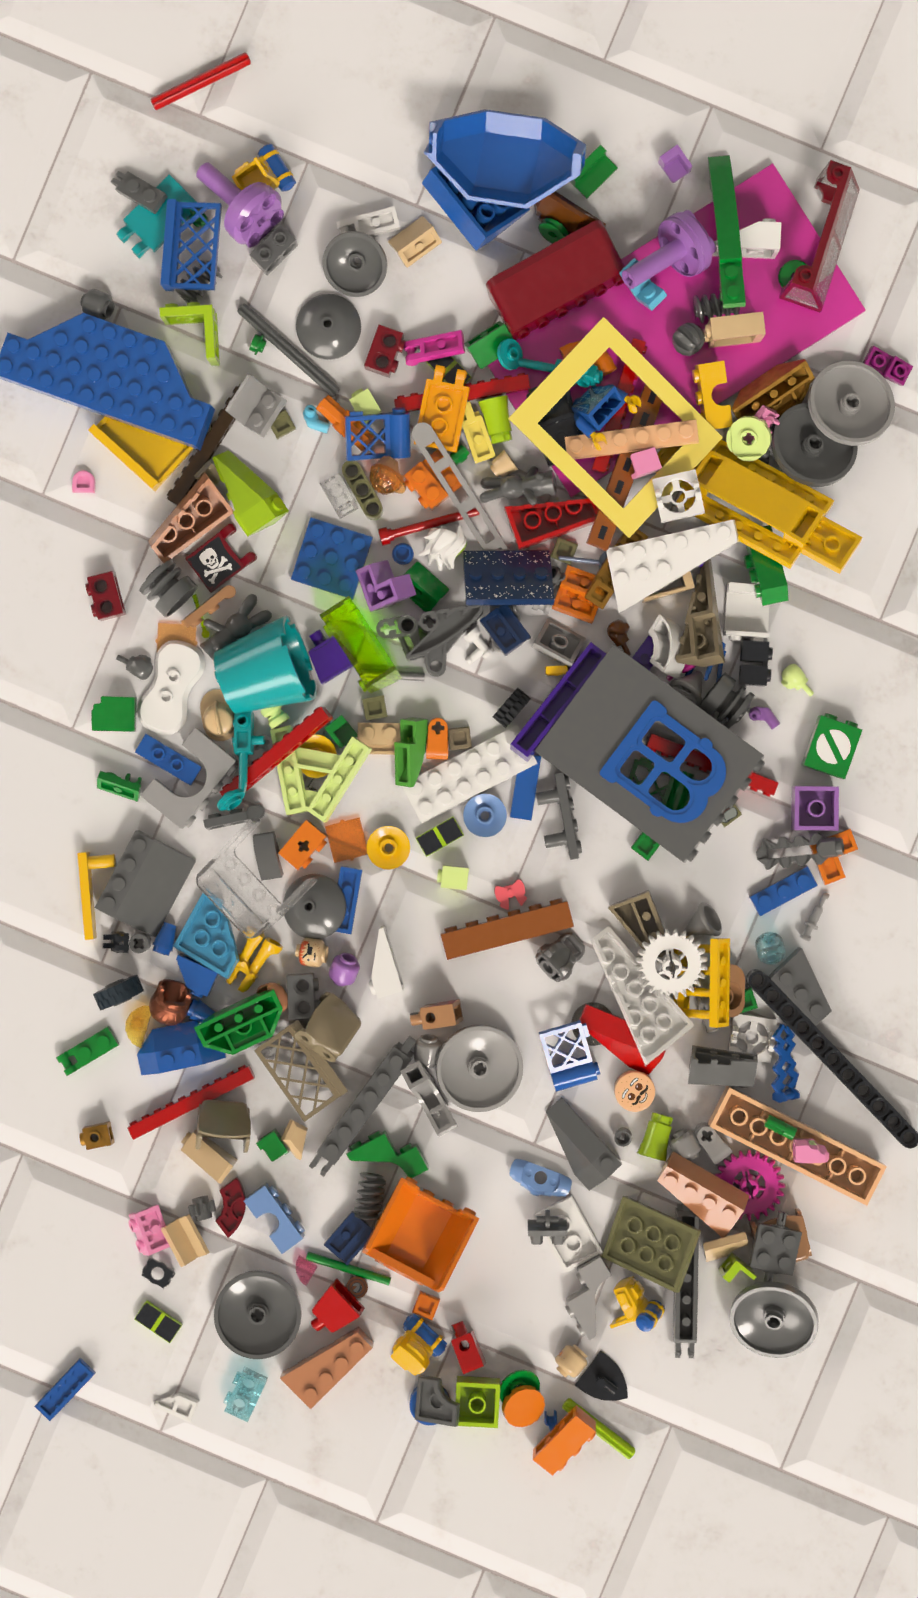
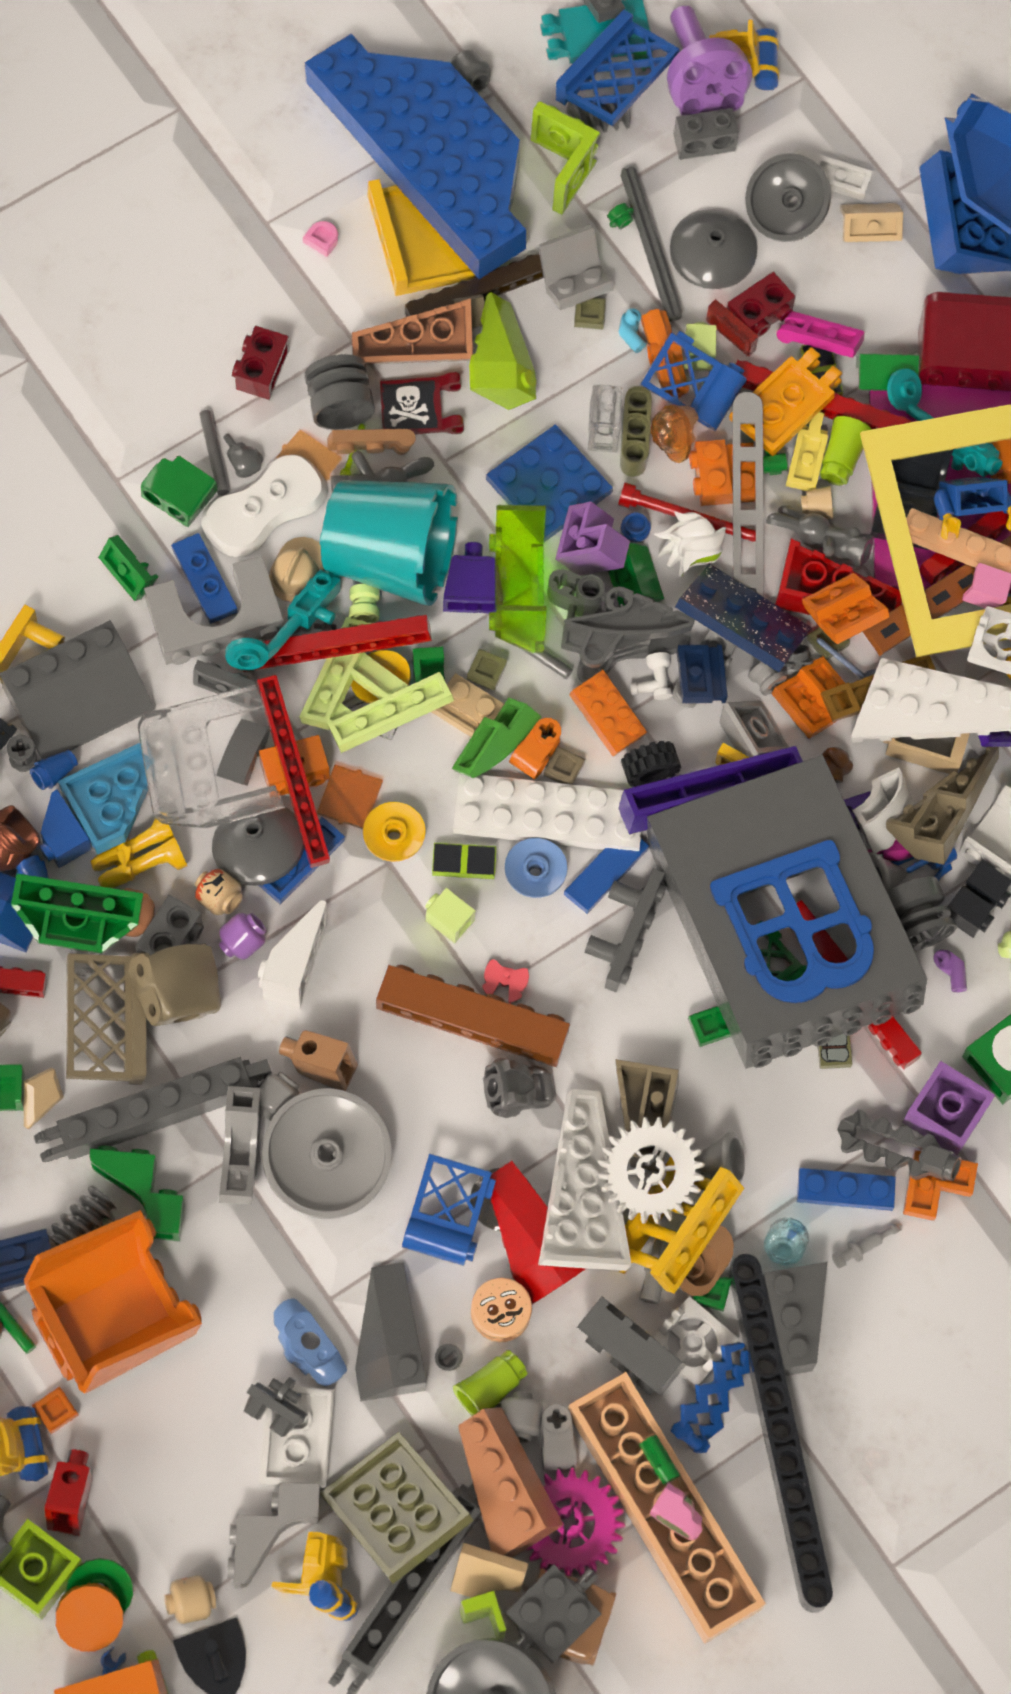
camera: 30 degrees right, 20 degrees down
none -> flat silver bar [199,410,229,495]
none -> red piece [257,675,330,868]
none -> orange piece [569,670,647,757]
none -> clear red tile [706,299,759,357]
none -> orange slope [802,573,889,644]

